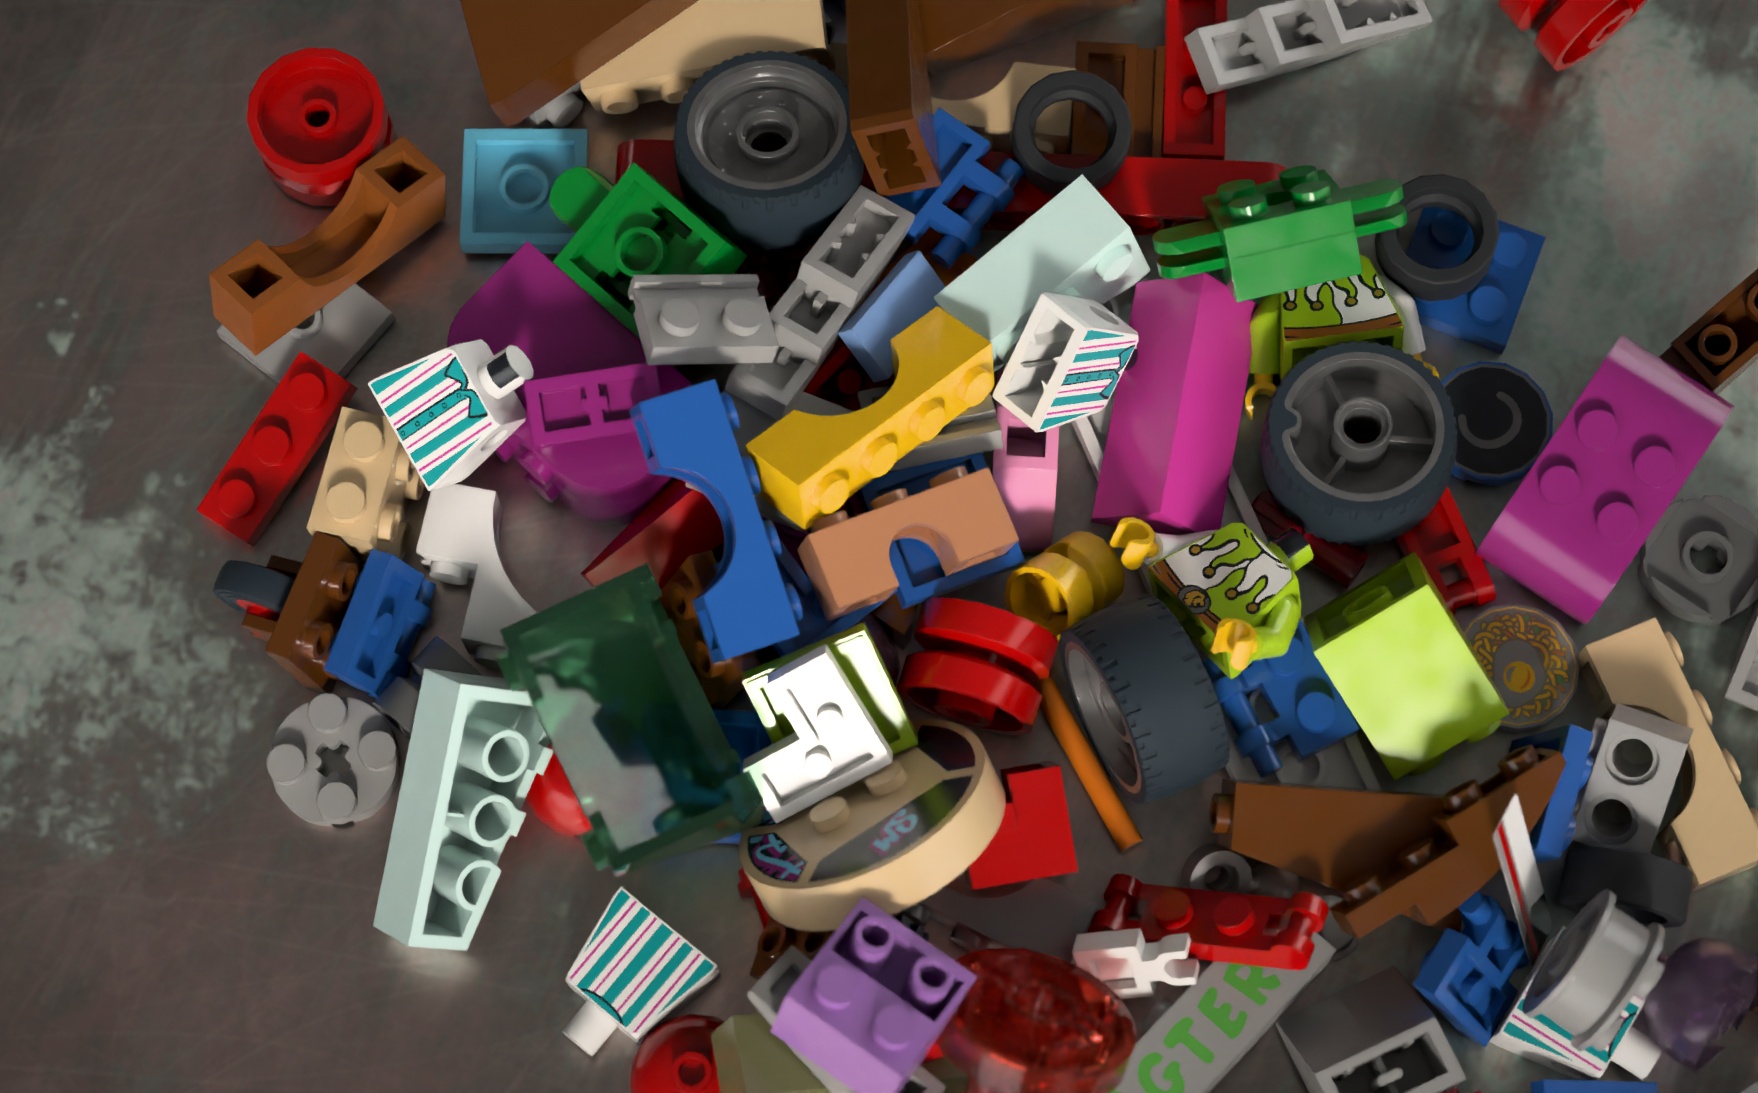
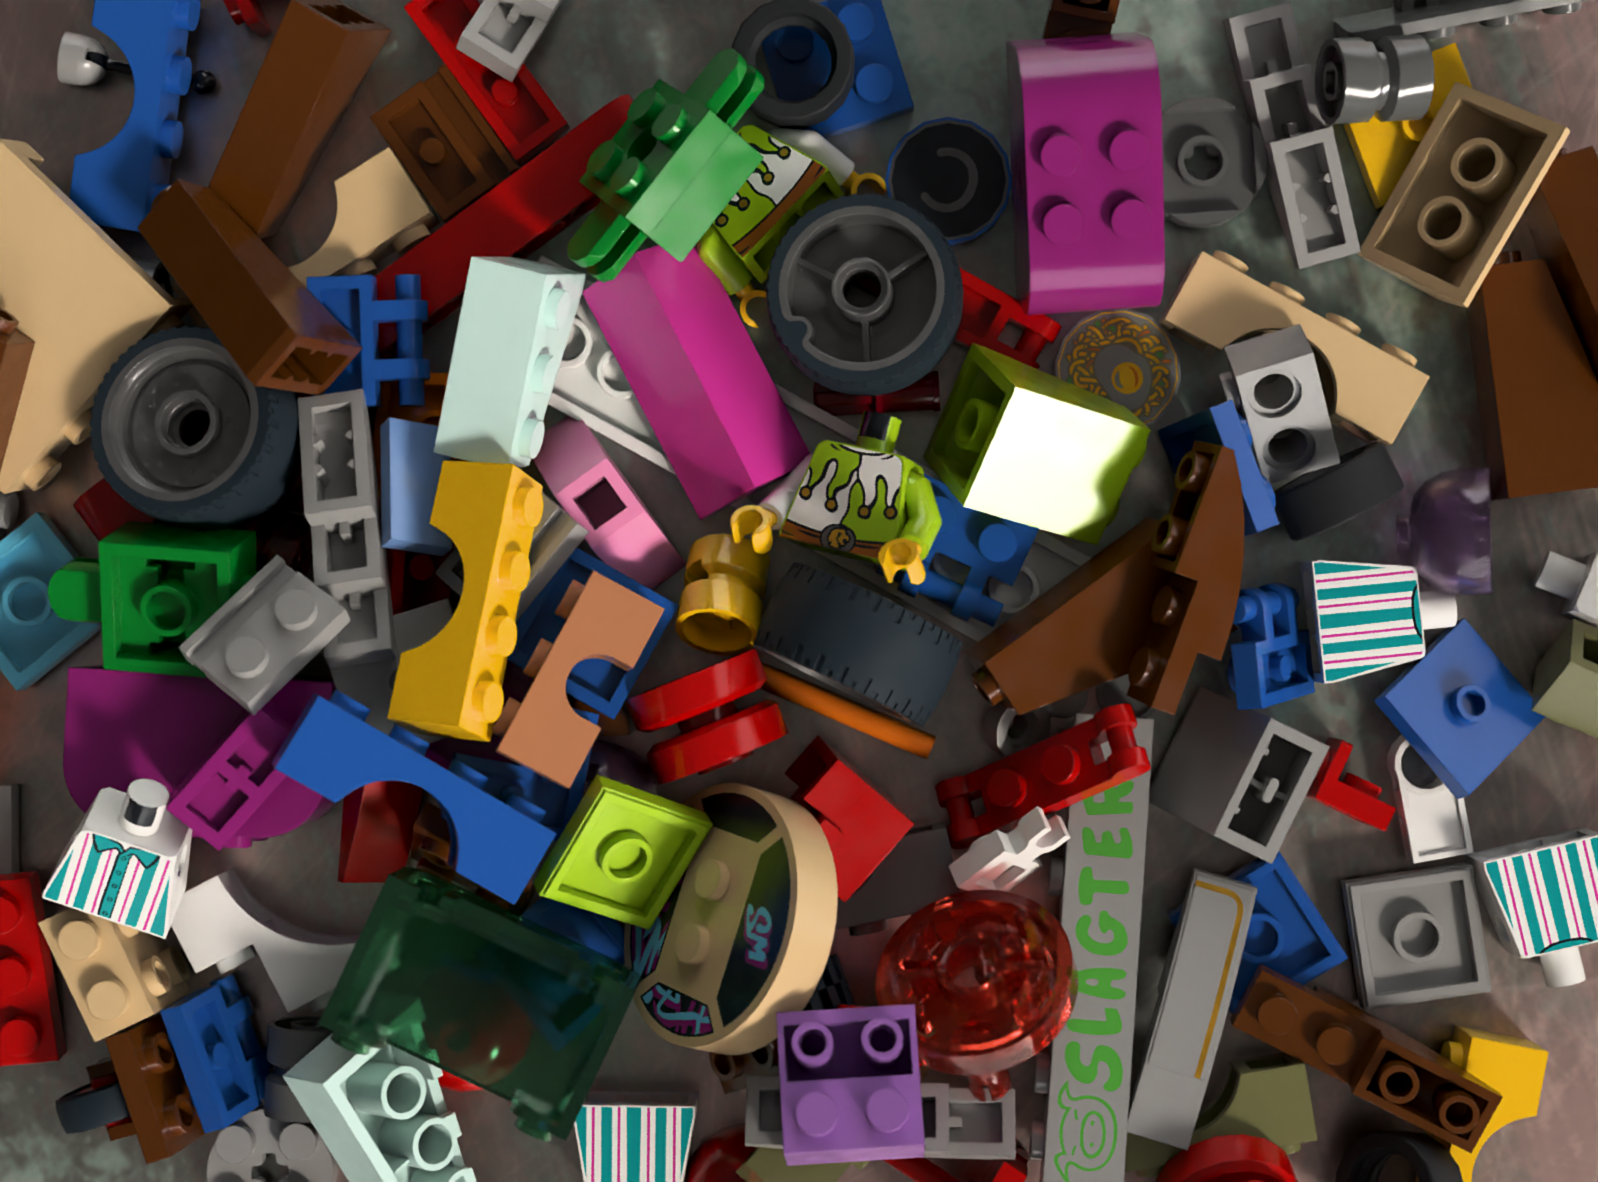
camera: 40 degrees left, 15 degrees up
white plate [743,644,893,824] -> none
white torso [992,292,1139,433] -> none
black tyre [1010,70,1133,195] -> none
sticker [1494,794,1553,966] -> none
light grey wheel [1522,889,1665,1051] -> none

